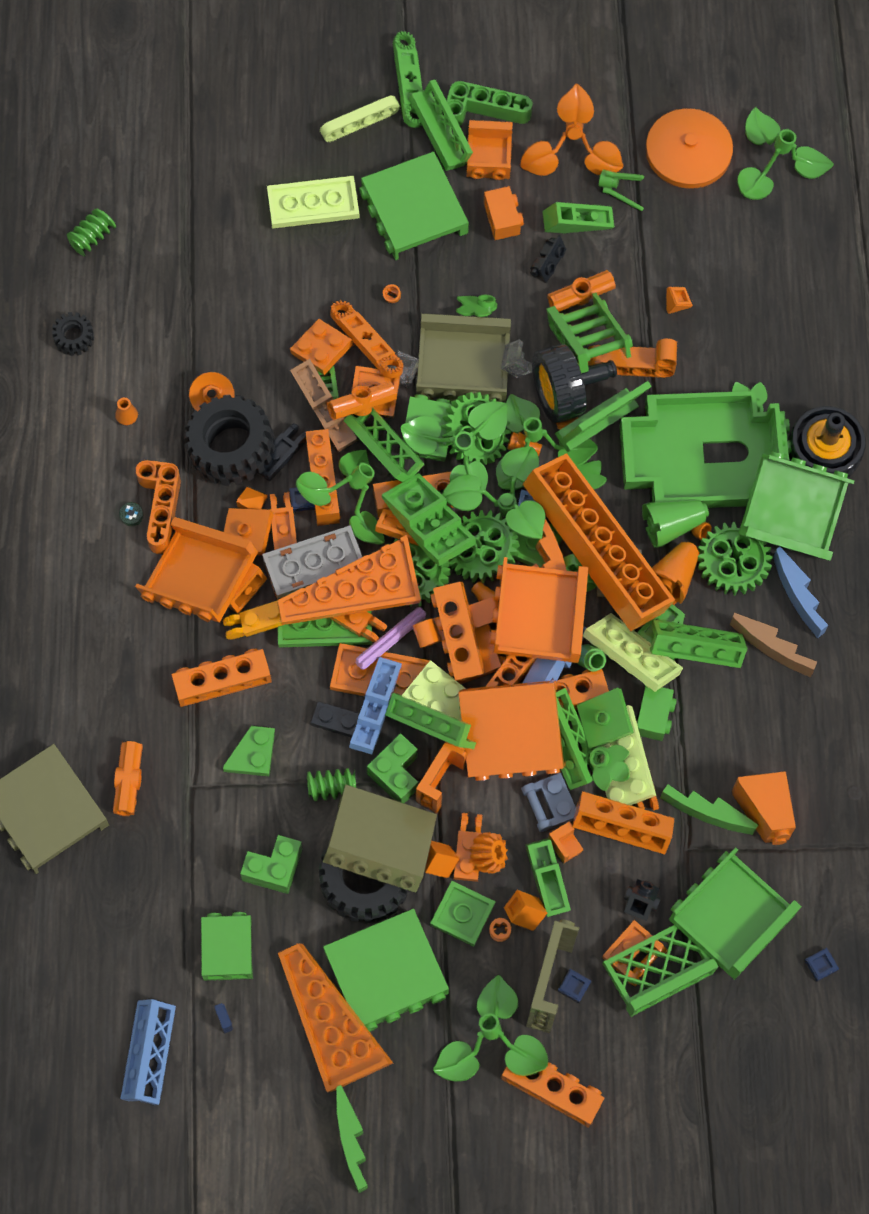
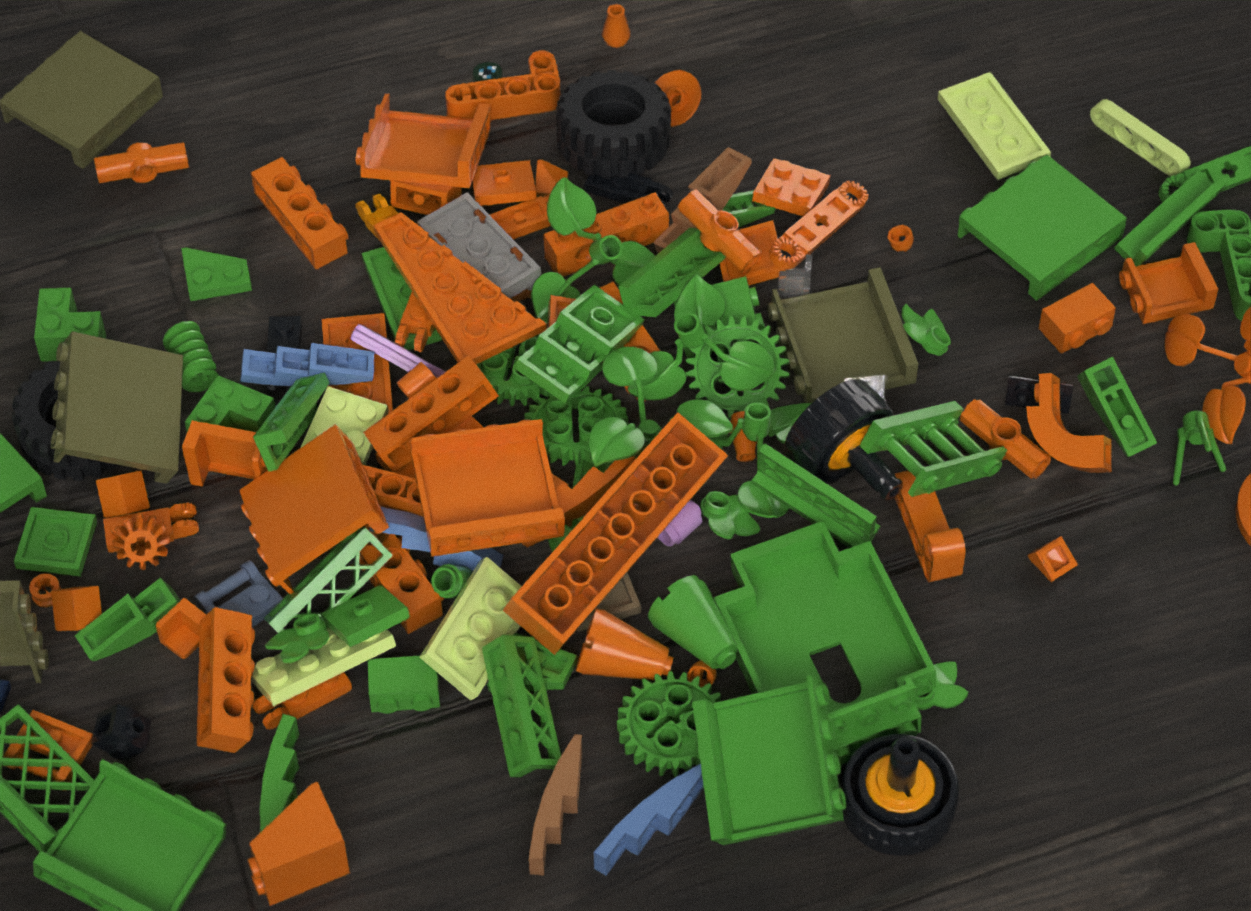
camera: 75 degrees right, 15 degrees down
none -> orange arch [1026,373,1112,473]

